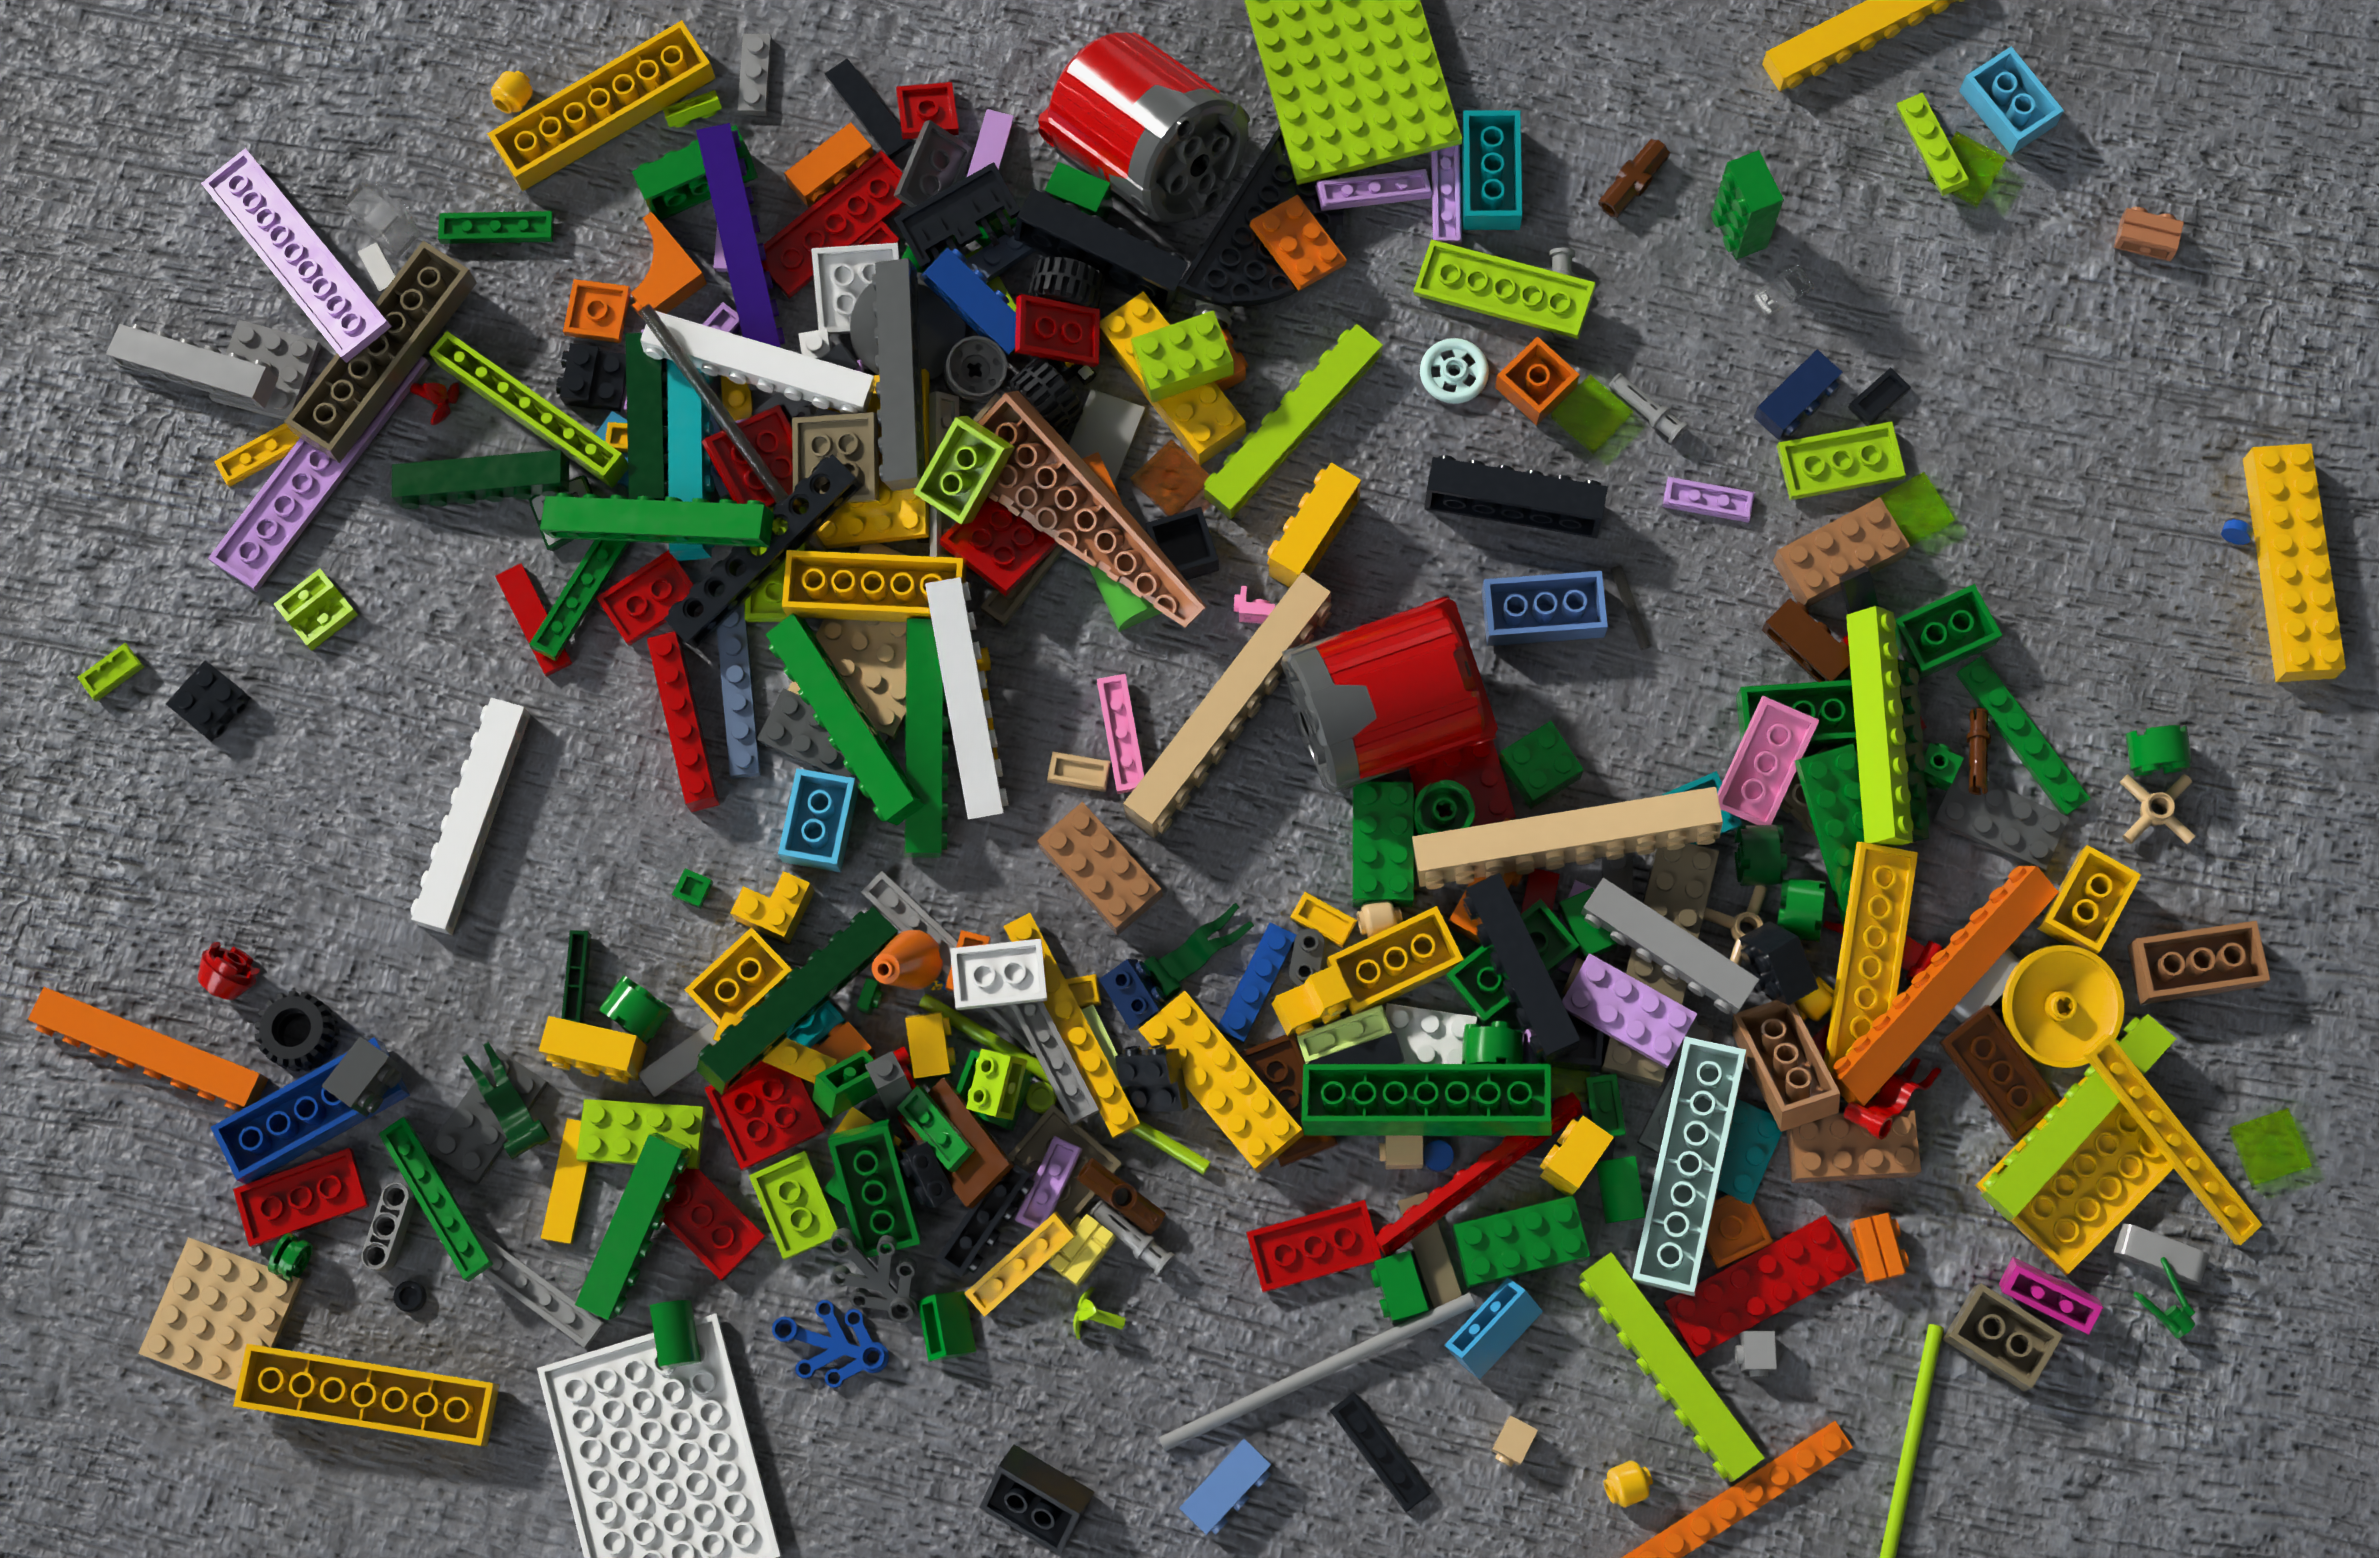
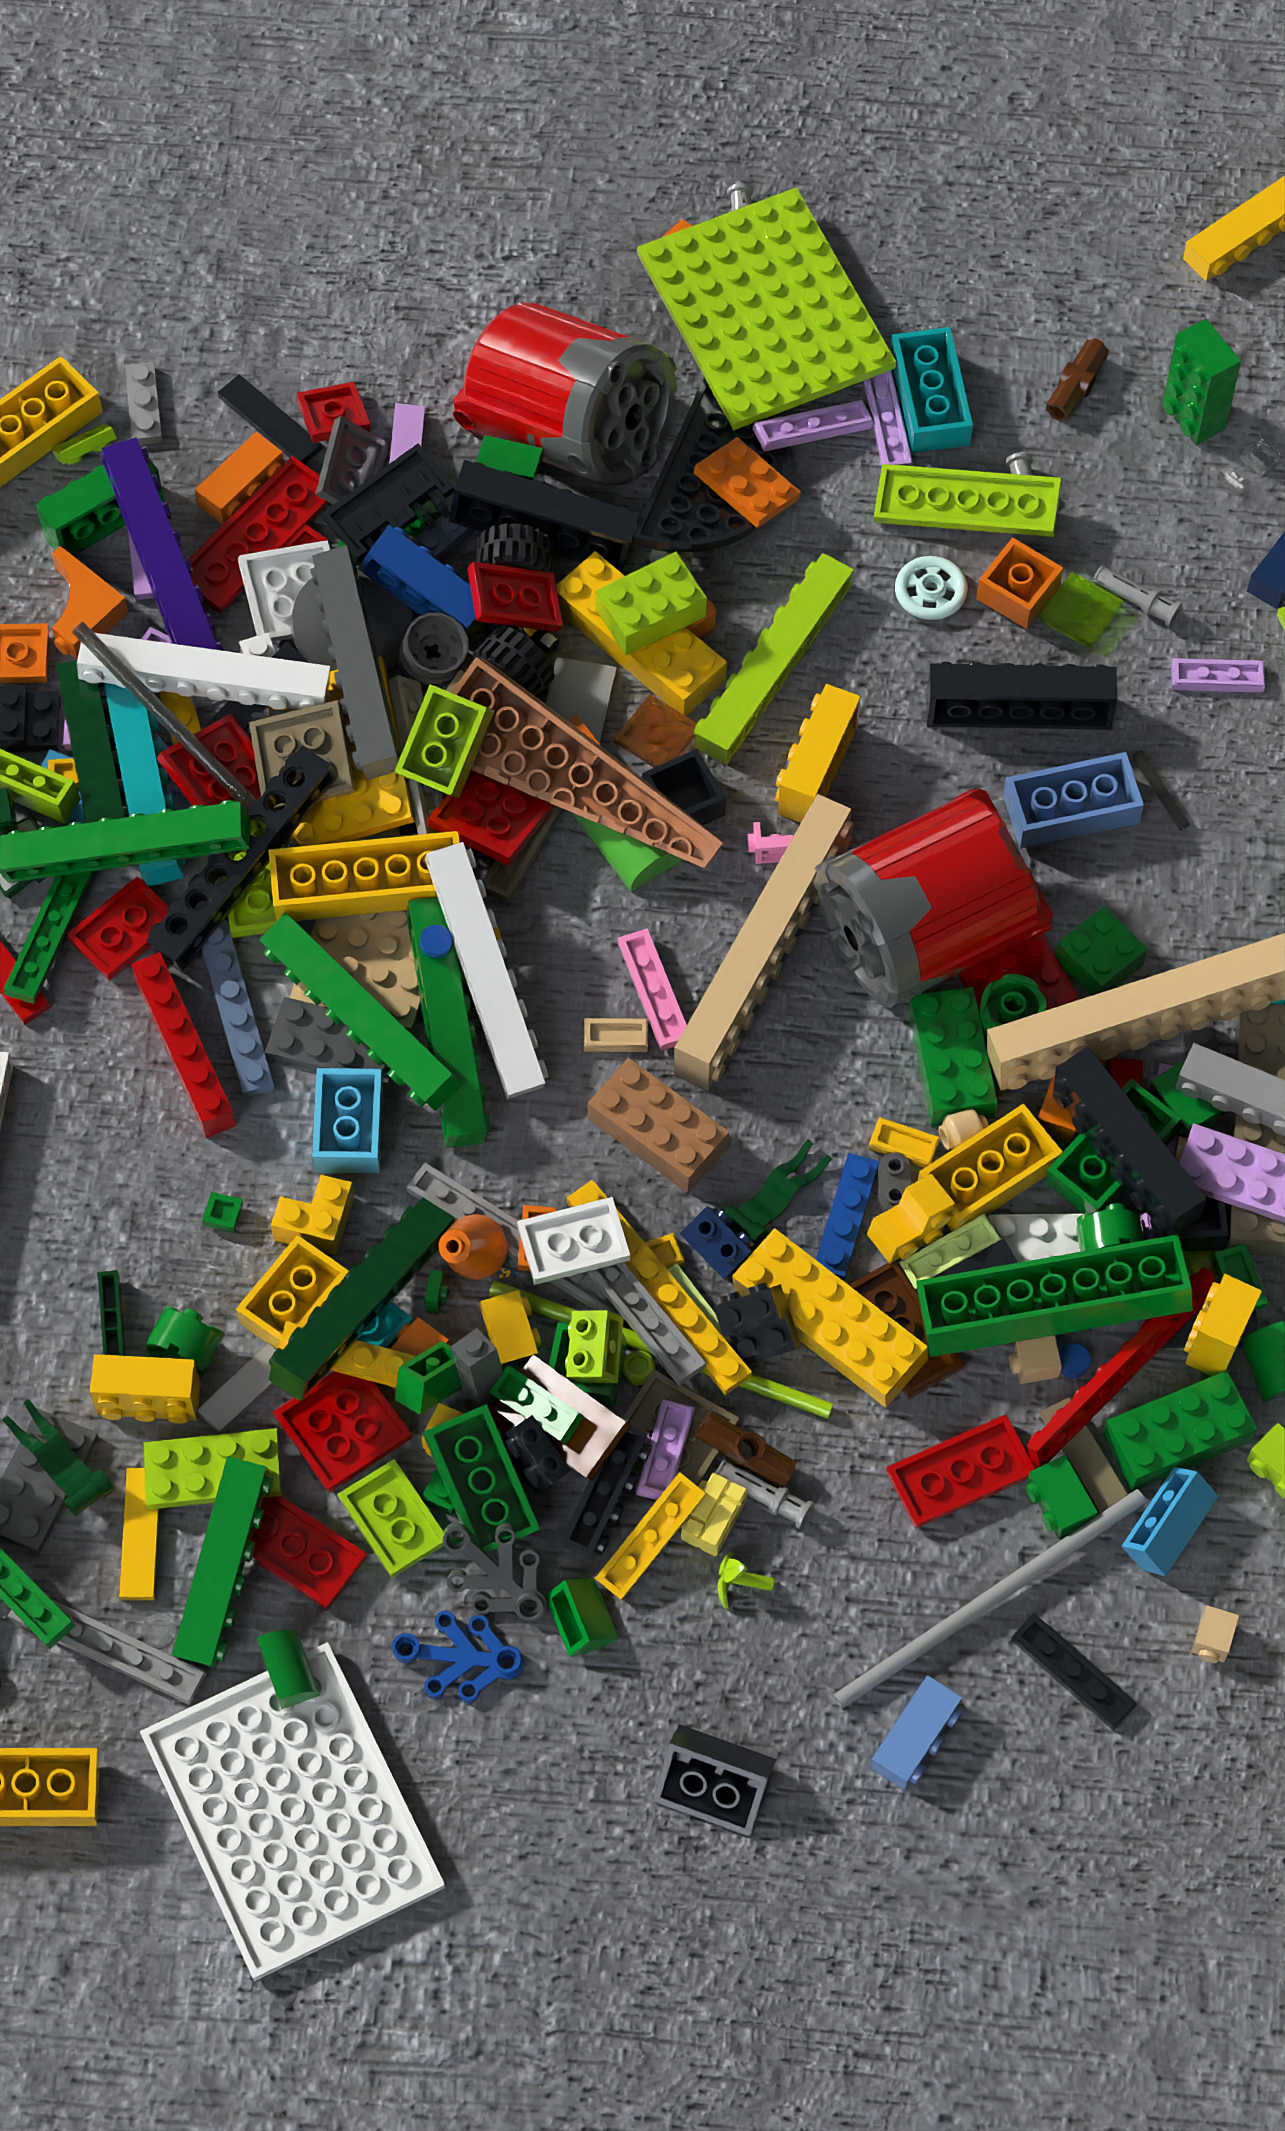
camera: 15 degrees left, 10 degrees down
none -> blue tile [419,925,452,959]

